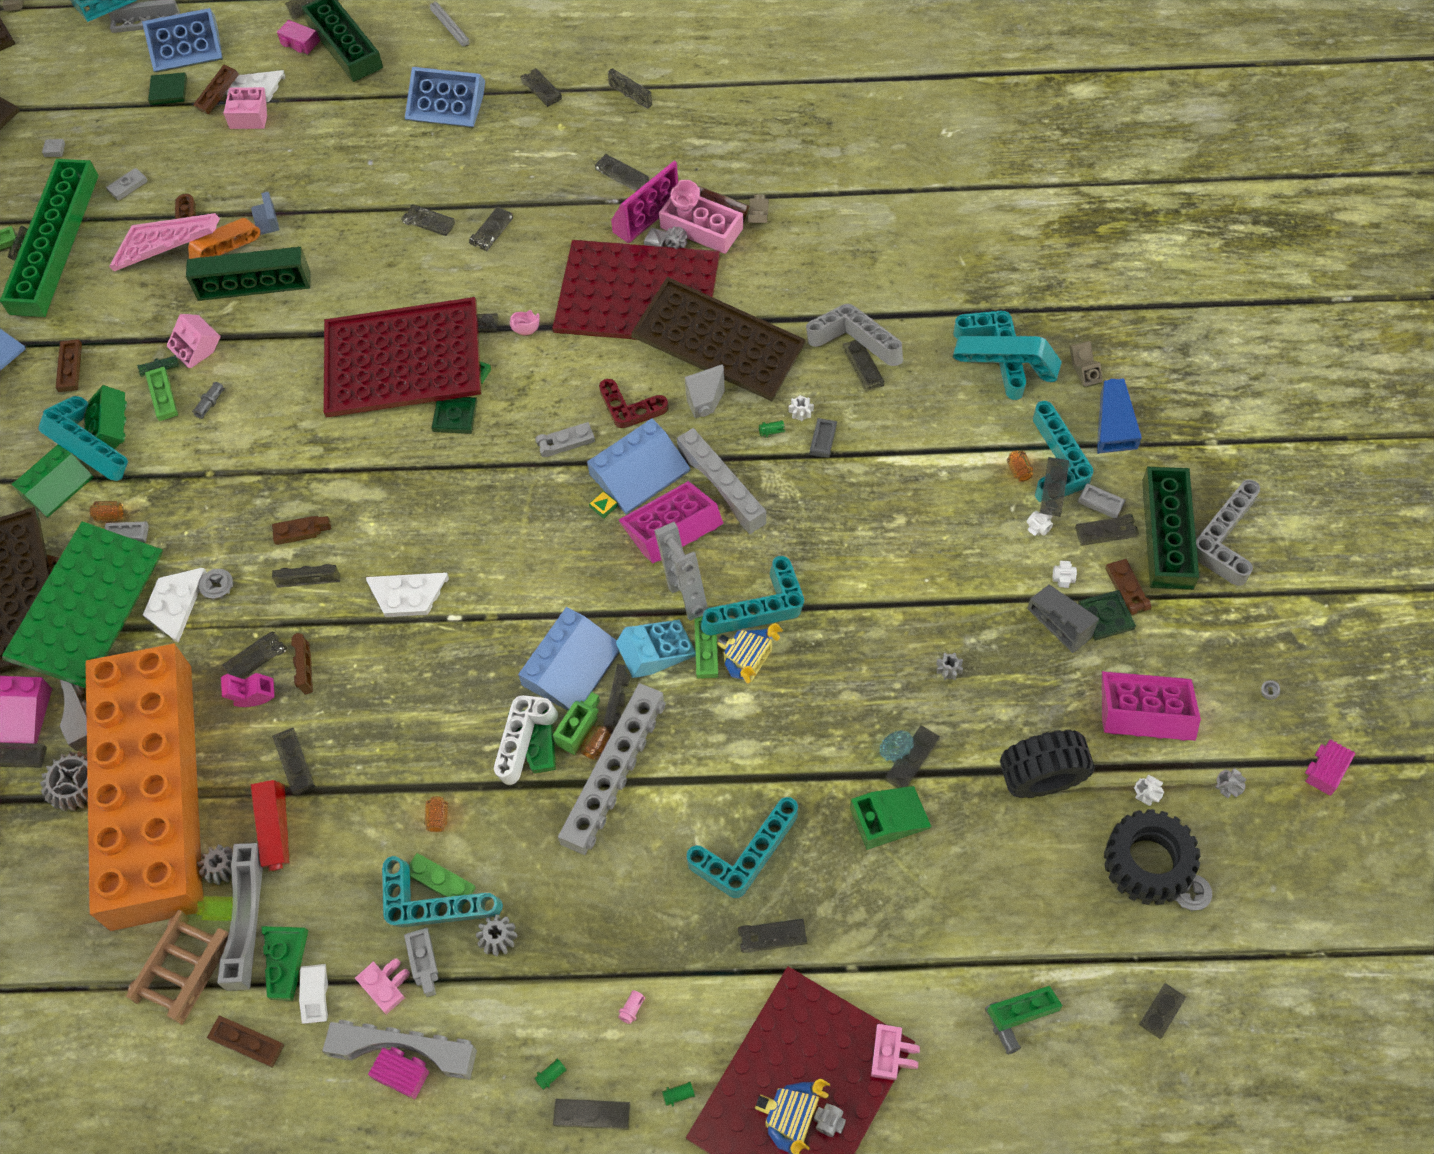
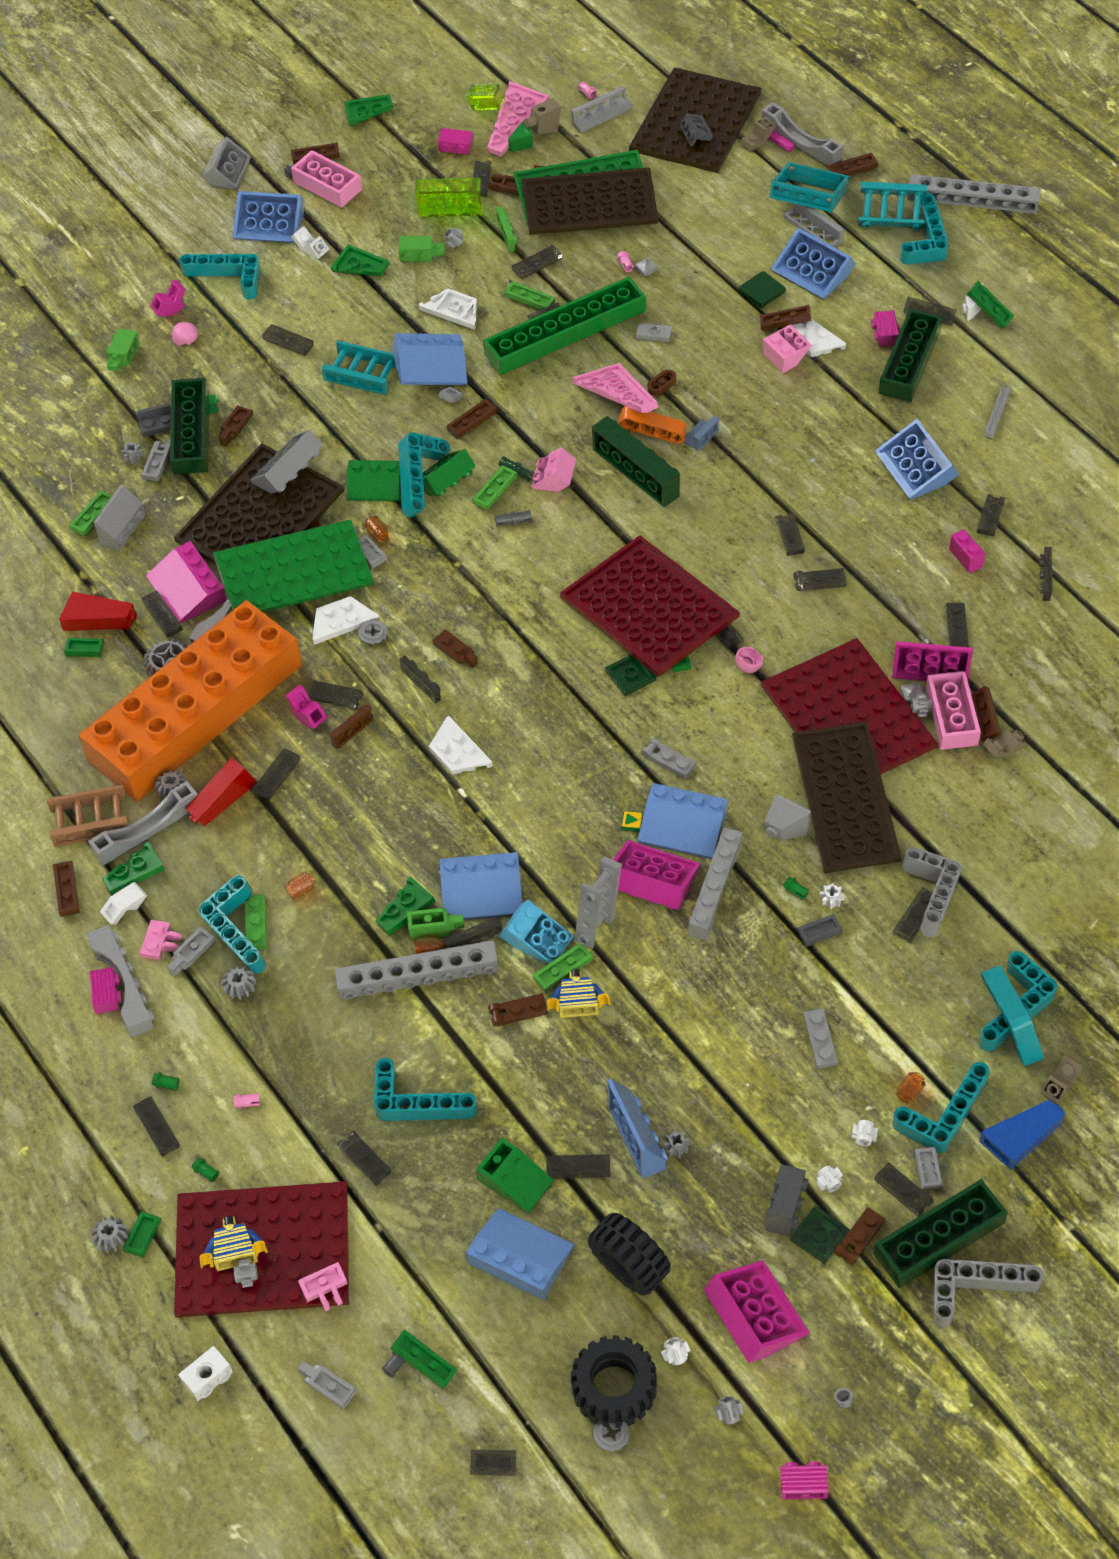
camera: 55 degrees right, 5 degrees down
clear neon green brick [197,896,233,921] -> none
white beam [494,695,558,785] -> none
dark red beam [599,379,669,429] -> none
bright pink hair [670,180,700,211] -> none
teal beam [701,556,804,635] -> none
clear light blue gear [880,731,914,762] -> none
clear smoke plate [1039,457,1069,517] -> none
none -> light grey hinge [298,1361,357,1410]
none -> light grey tile [439,387,463,404]
none -> medium blue slope [466,1208,575,1300]
none -> reddish brown plate [488,993,548,1027]
none -> medium blue slope [607,1079,668,1179]
none -> bright pink pin [617,251,634,272]
none -> light grey plate [803,1008,838,1069]
none -> dark pink brick [949,529,986,573]

